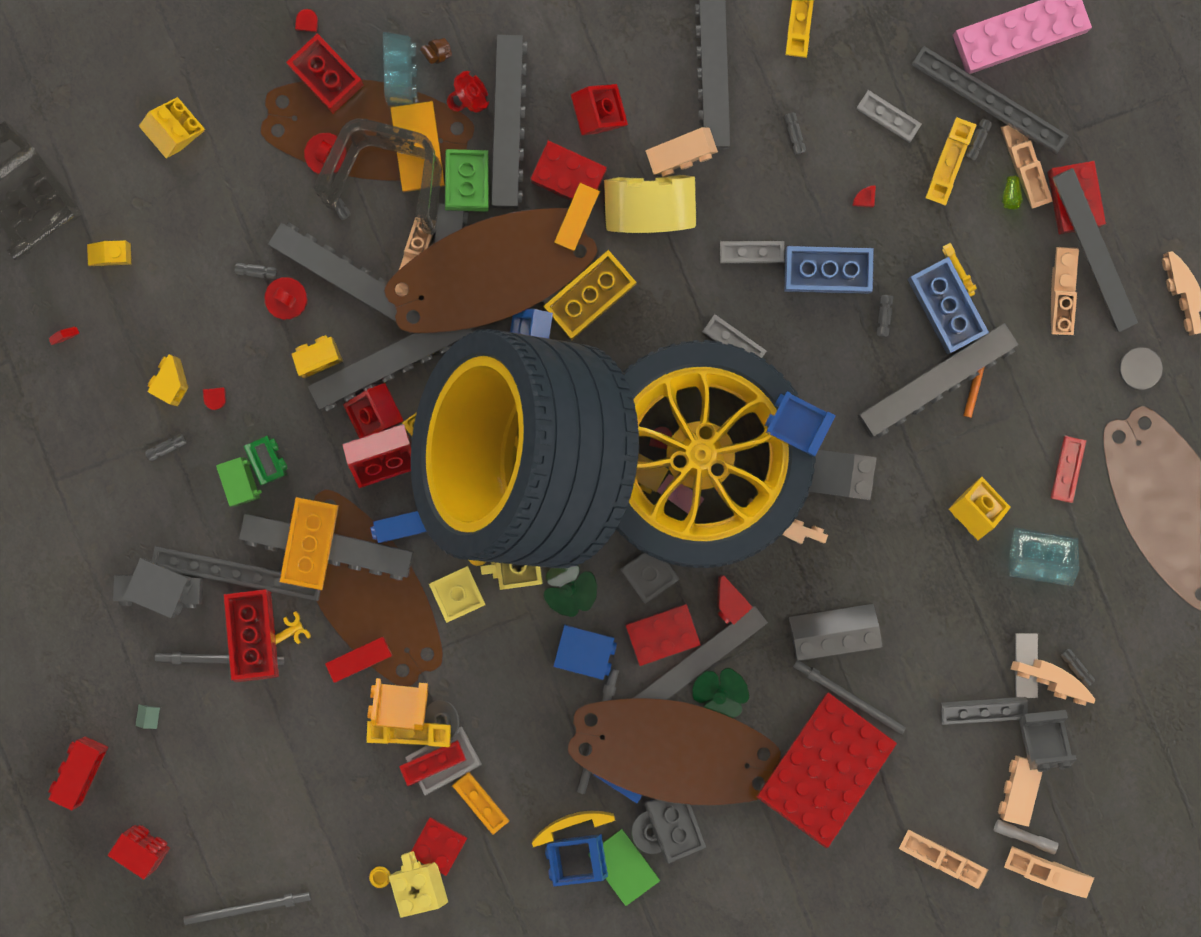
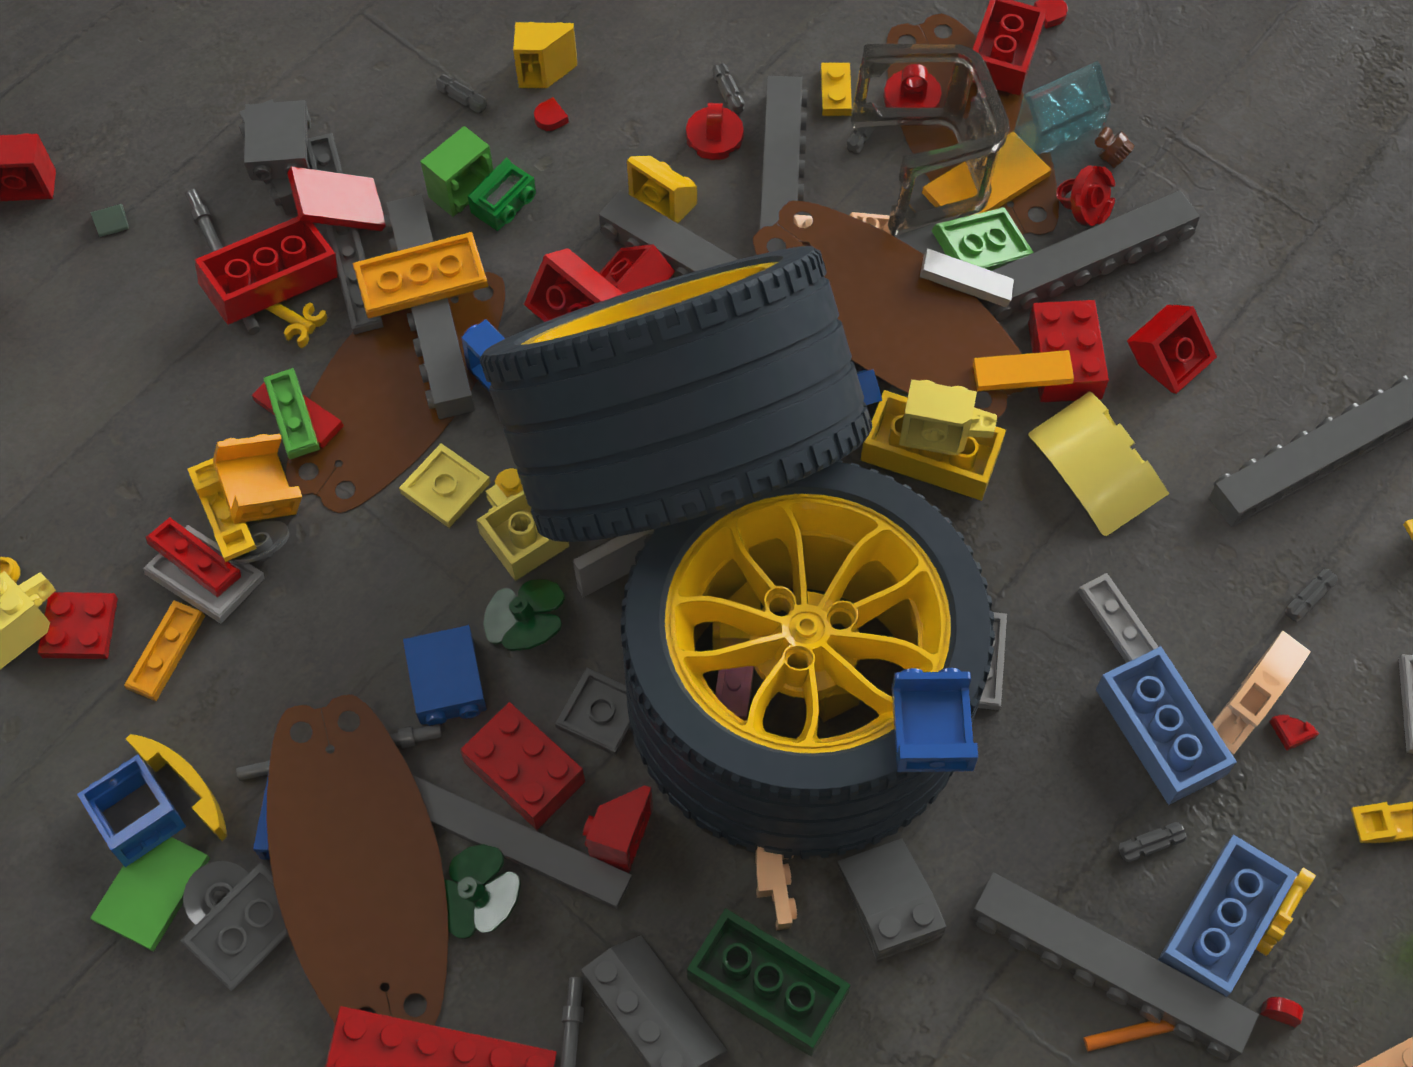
camera: 60 degrees right, 25 degrees down
light nougat brick [646,127,718,177] -> none
none -> bright green tile [263,368,320,460]
none -> tile [287,166,386,231]
none -> dark green brick [687,908,851,1056]
none -> yellow plate [821,63,852,116]
none -> light yellow hinge [899,379,997,456]
none -> tile [920,248,1014,308]
none -> light nougat slope [1212,631,1311,755]
none -> red tile [1260,997,1304,1027]

